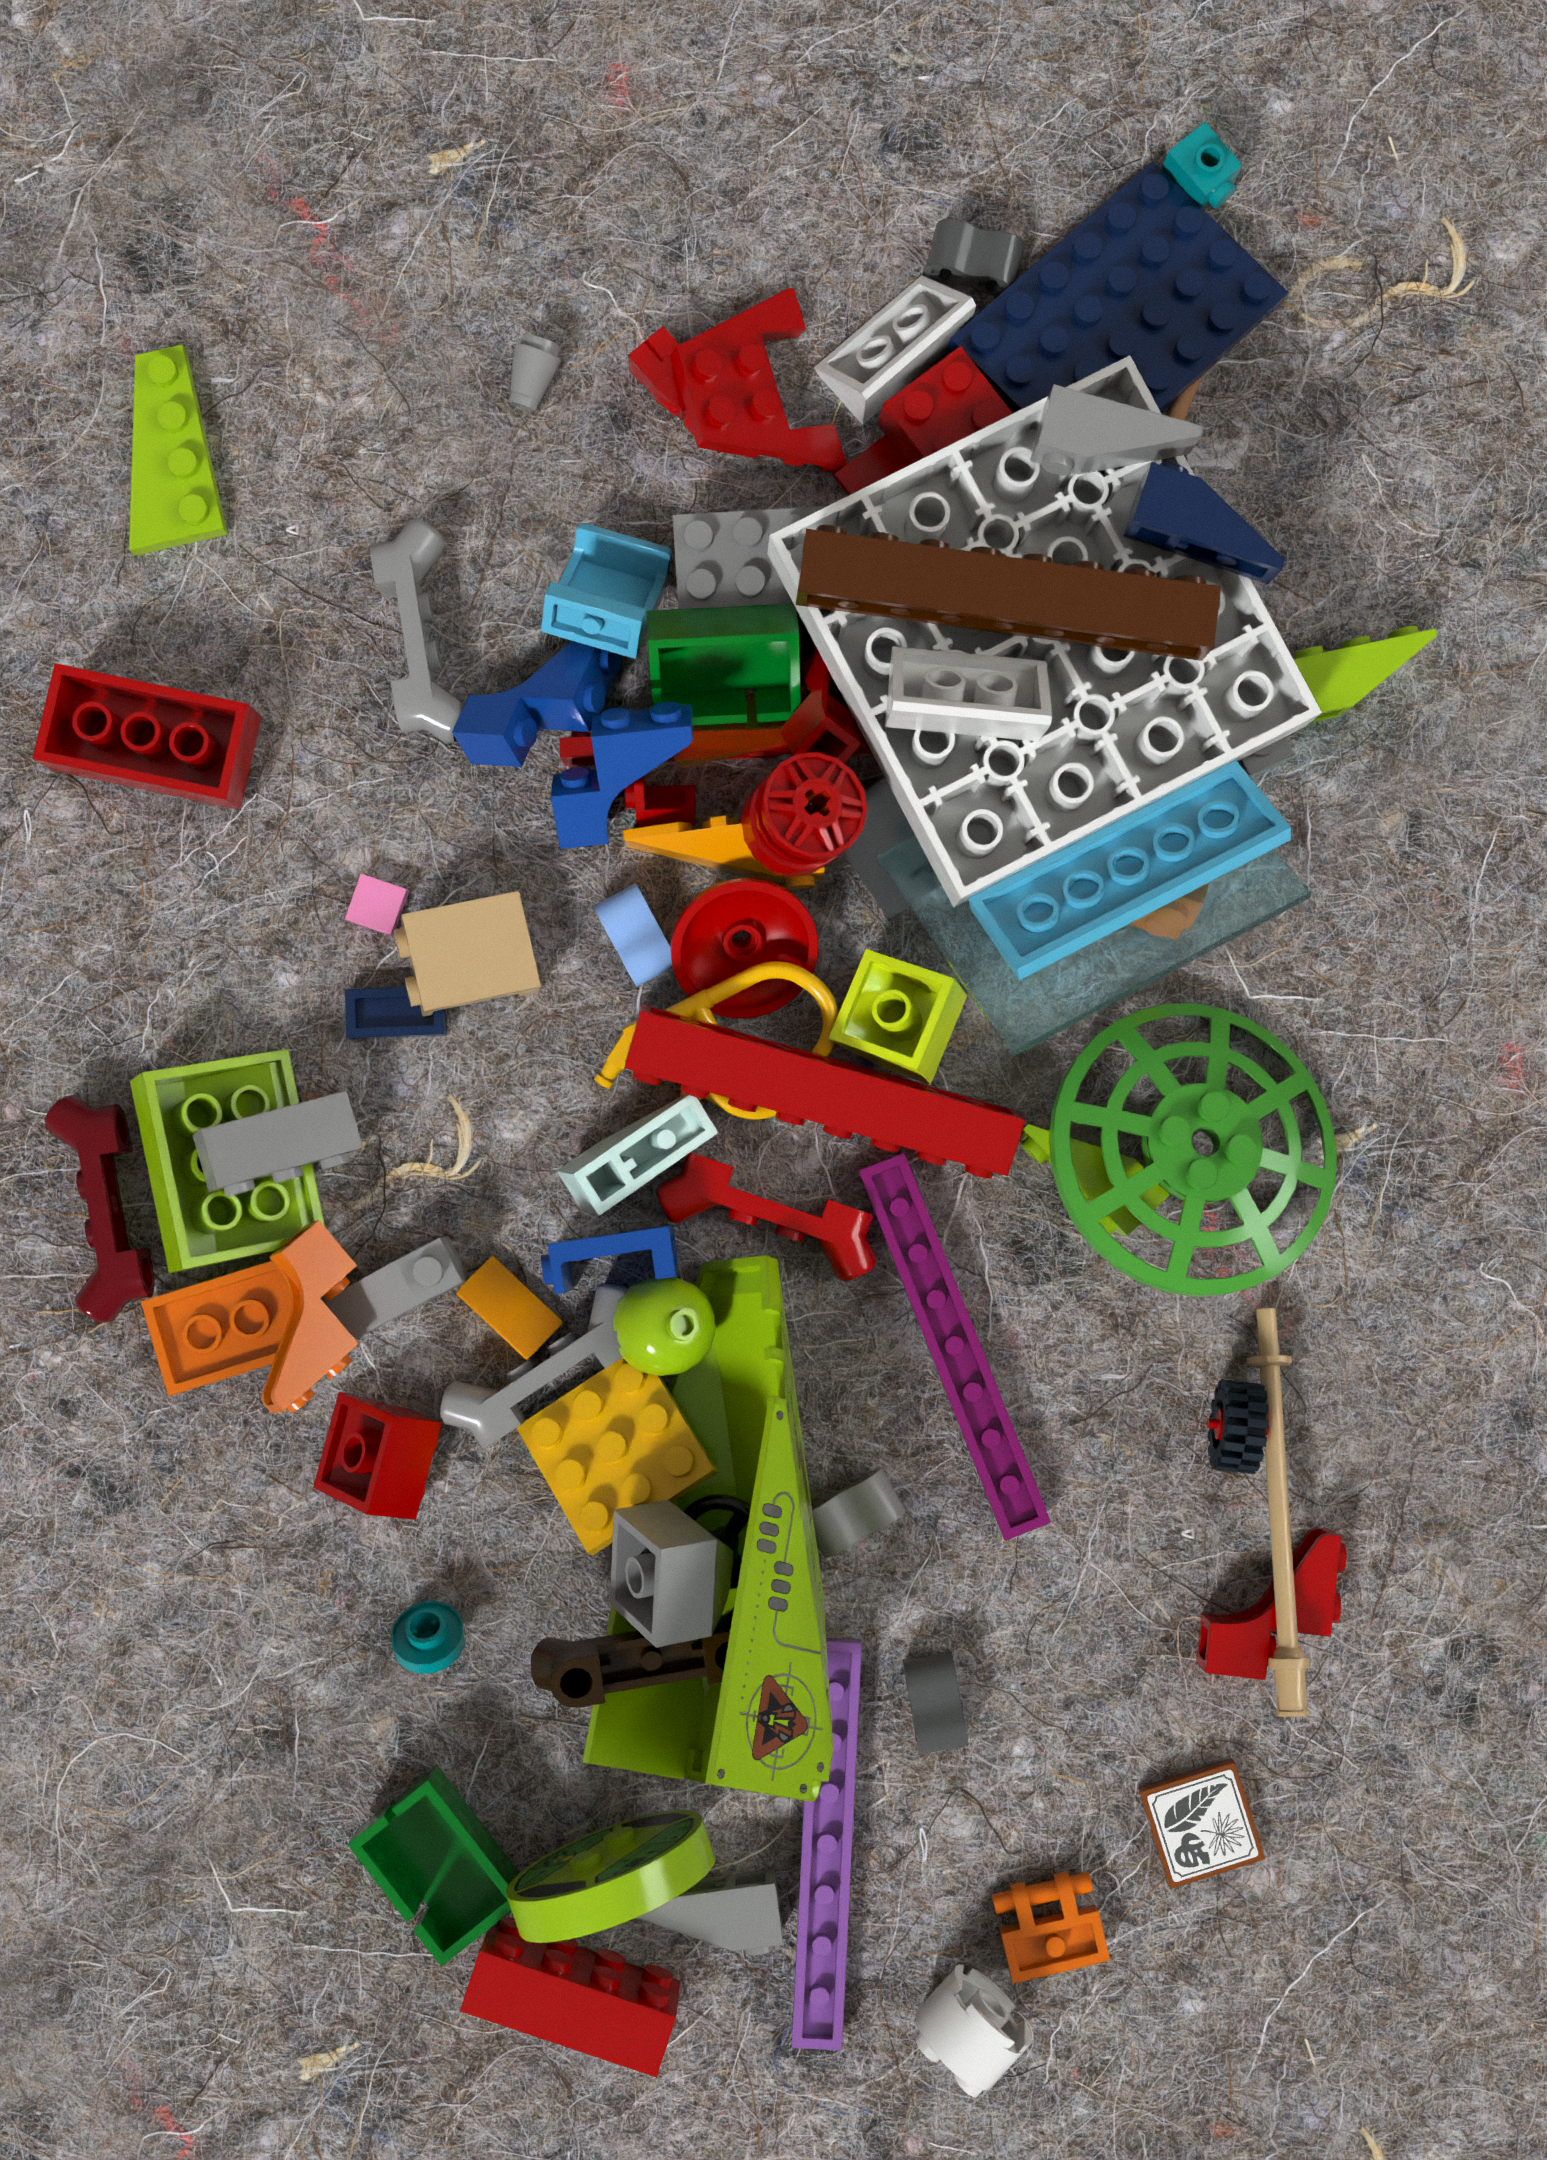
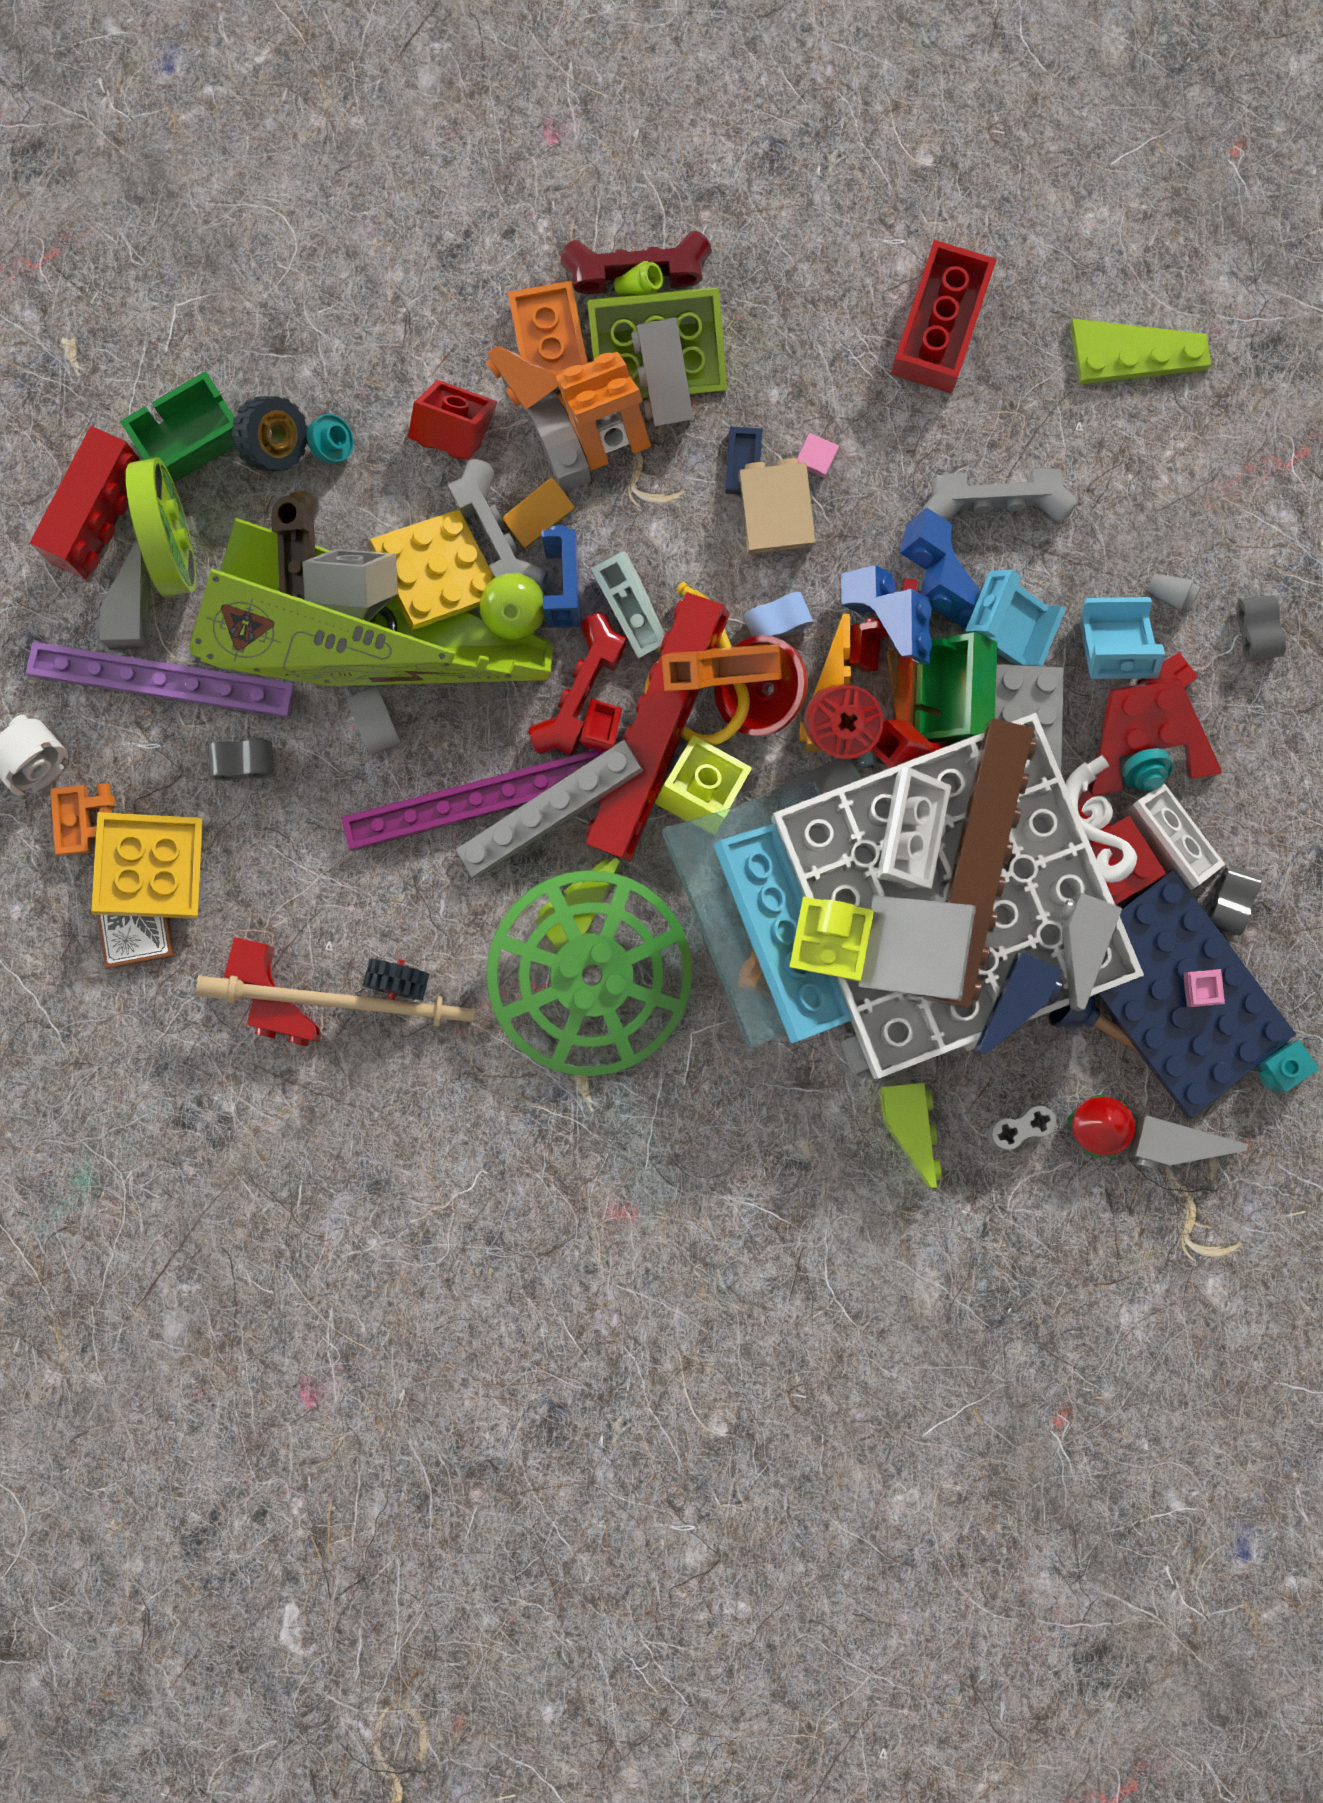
camera: 100 degrees right, 5 degrees down
none -> yellow plate [91,812,202,919]
none -> black wheel [232,396,308,471]
none -> light grey plate [456,740,644,879]
none -> orange brick [555,352,651,471]
none -> red tile [580,699,622,752]
none -> lime cone [614,261,663,297]
none -> orange arch [662,644,781,691]
none -> neon yellow plate [789,896,874,981]
none -> light grey piece [858,895,976,1000]
none -> light grey axle [987,1106,1056,1150]
none -> white plant [1065,755,1137,883]
none -> red hair [1067,1094,1135,1159]
none -> medium azure panel [1079,597,1165,679]
none -> teal plate [1121,748,1174,791]
none -> light grey slope [1128,1115,1248,1170]
none -> bright pink tile [1183,969,1225,1007]
none -> dark grey axle [1236,595,1286,661]

